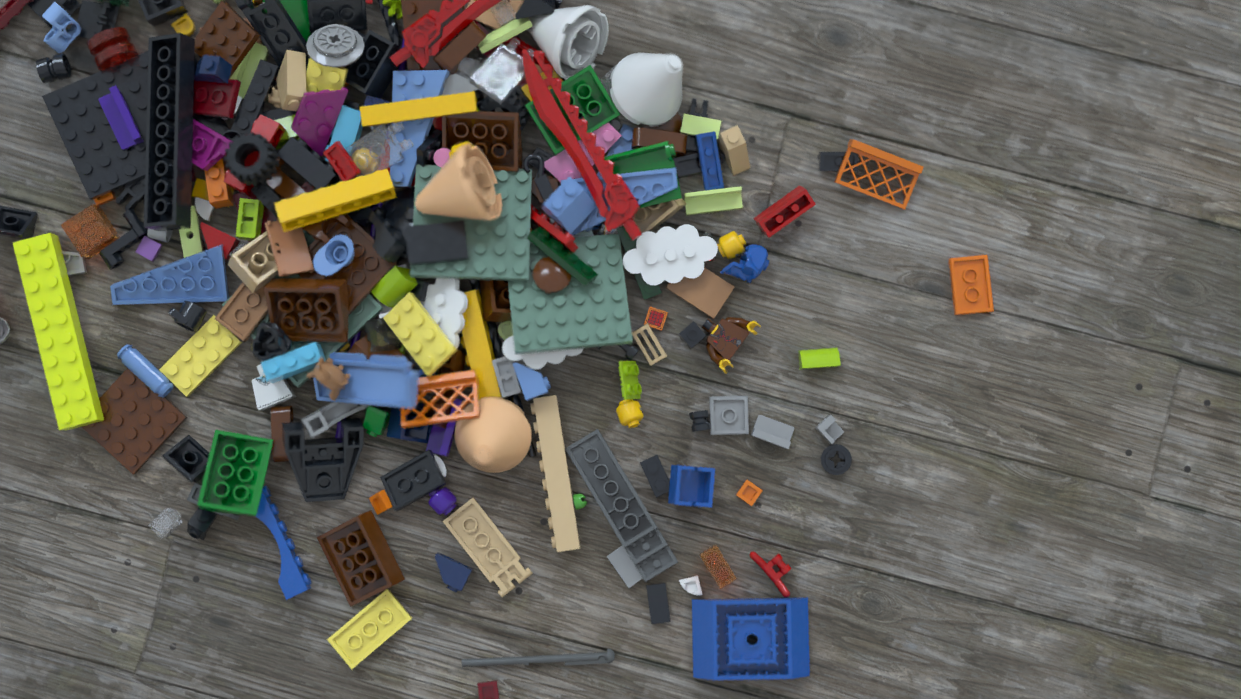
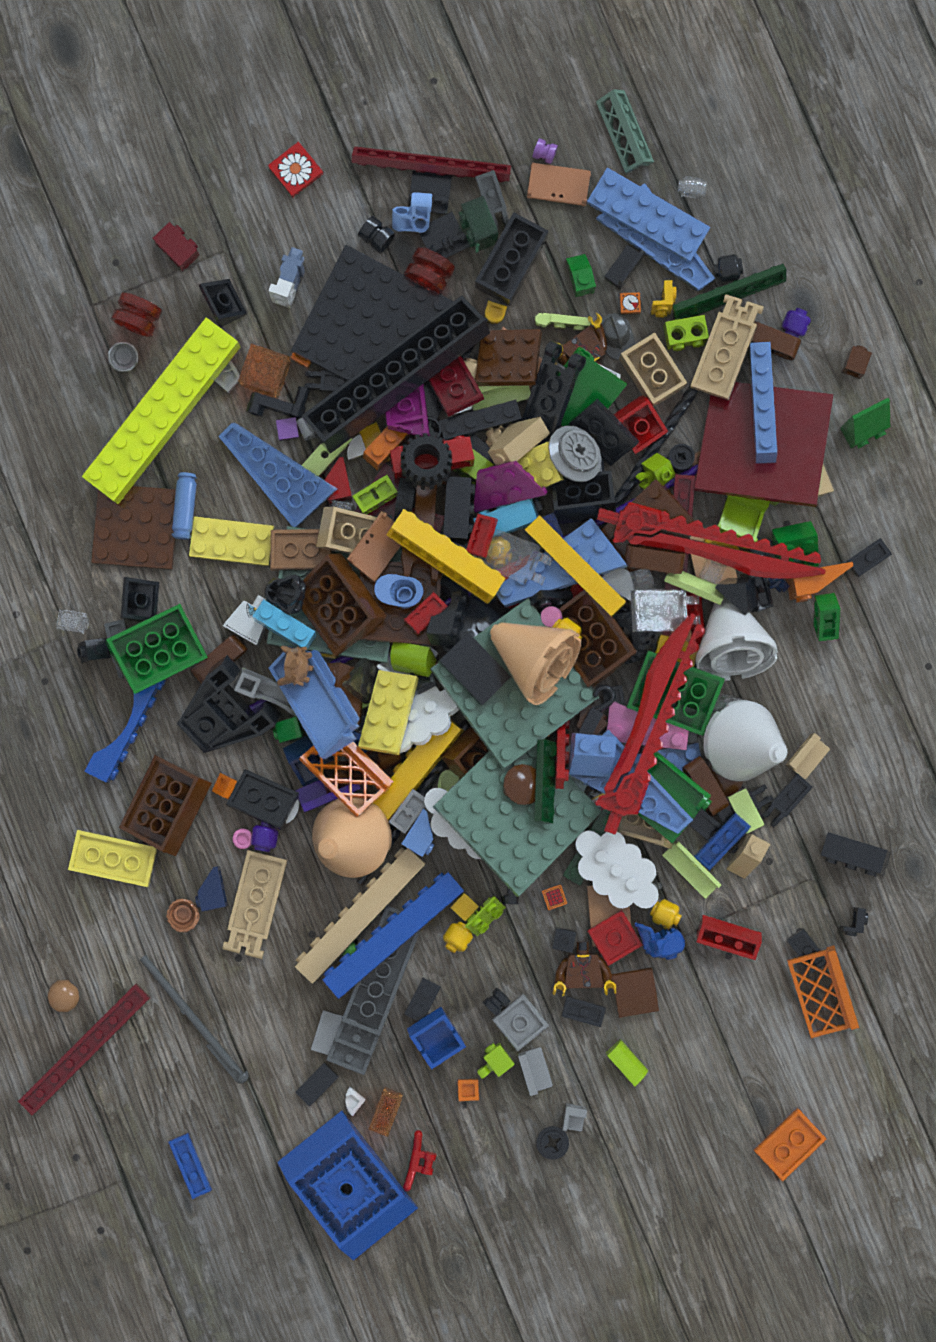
camera: 50 degrees right, 0 degrees up
dark purple panel [98,85,144,150] -> none
black piece [168,301,207,333] -> none
dark blue slope [194,55,233,84] -> none
tan tile [632,323,667,366] -> none
none -> nougat hair [166,899,199,932]
none -> bright pink tile [233,829,252,849]
none -> hips [269,247,305,309]
none -> blue brick [323,872,464,999]
none -> red plate [404,592,448,635]
none -> yellow tile [450,893,479,921]
none -> lime brick [477,1043,515,1079]
none -> black plate [561,996,606,1027]
none -> red tile [587,910,643,966]
none -> reddish brown slope [612,967,659,1018]
none -> black hinge [761,773,813,828]
none -> tan panel [786,733,830,779]
none -> black wedge [821,832,891,877]
none -> black bracket [839,907,868,936]

